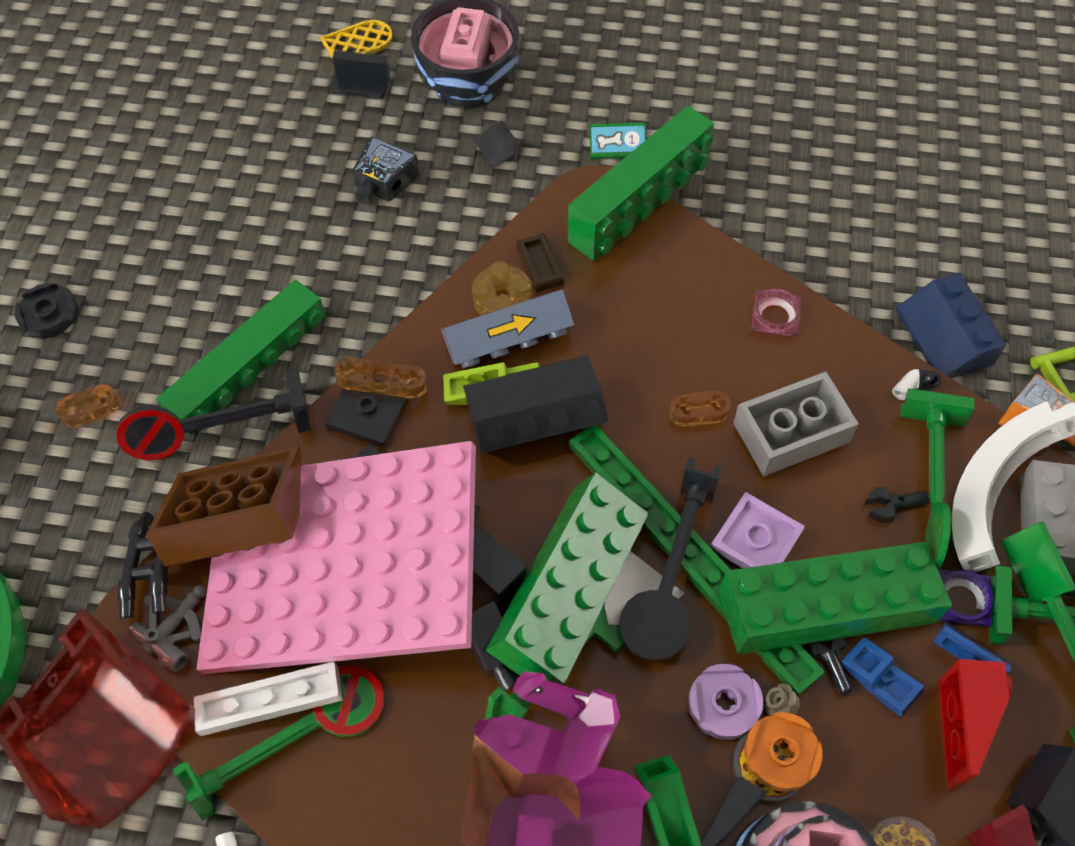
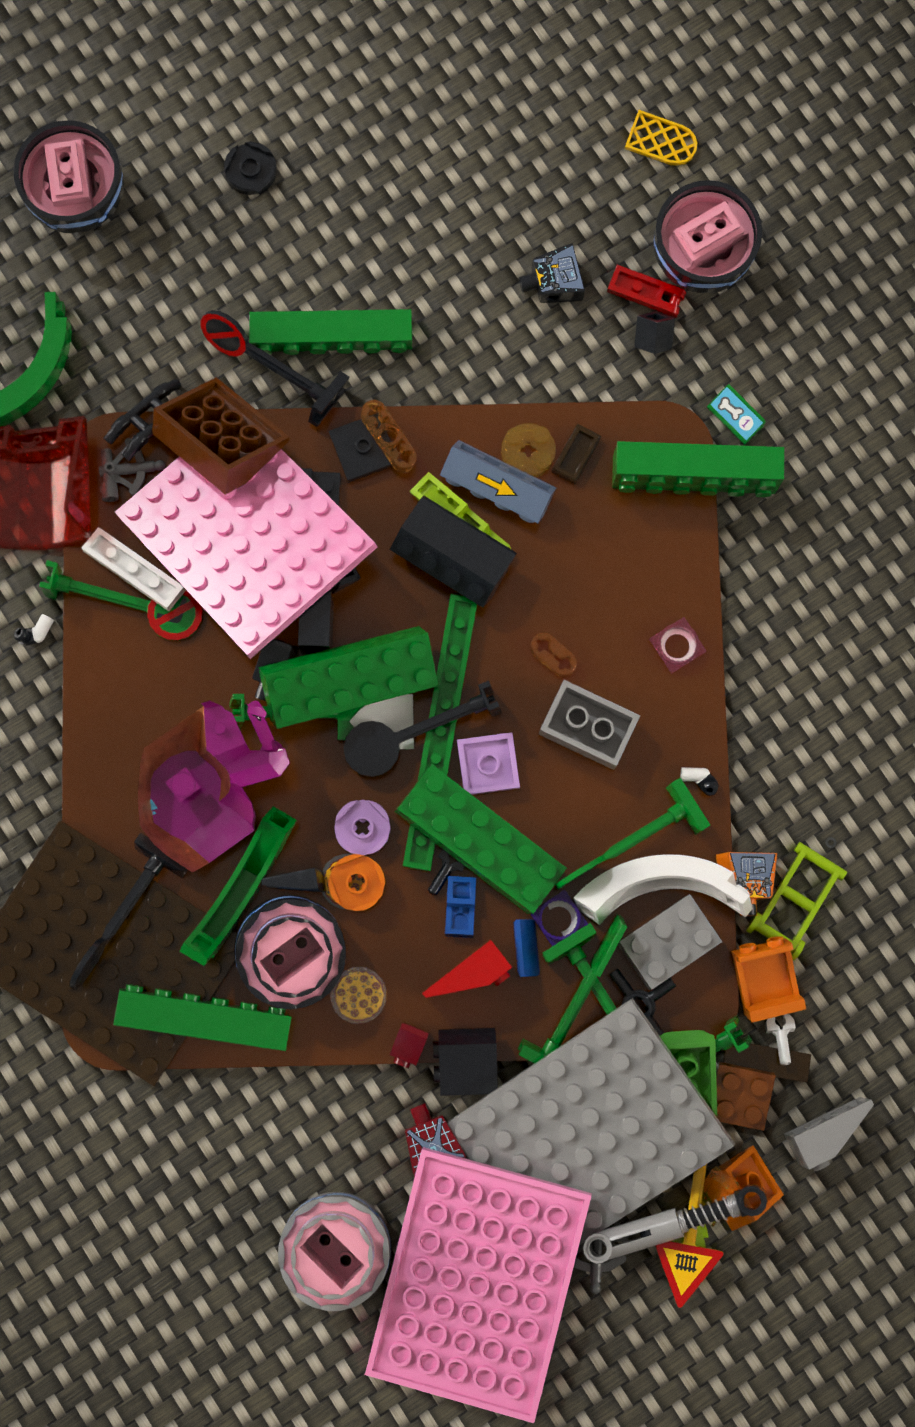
camera: 45 degrees right, 20 degrees up
clear orange beam [56,384,120,427] -> none
black panel [331,50,390,99] -> none
dark tan plate [765,684,800,716] -> none
black bar [864,486,930,523] -> none
dark blue slope [896,272,1006,378] -> none
none -> red plate [607,265,686,318]

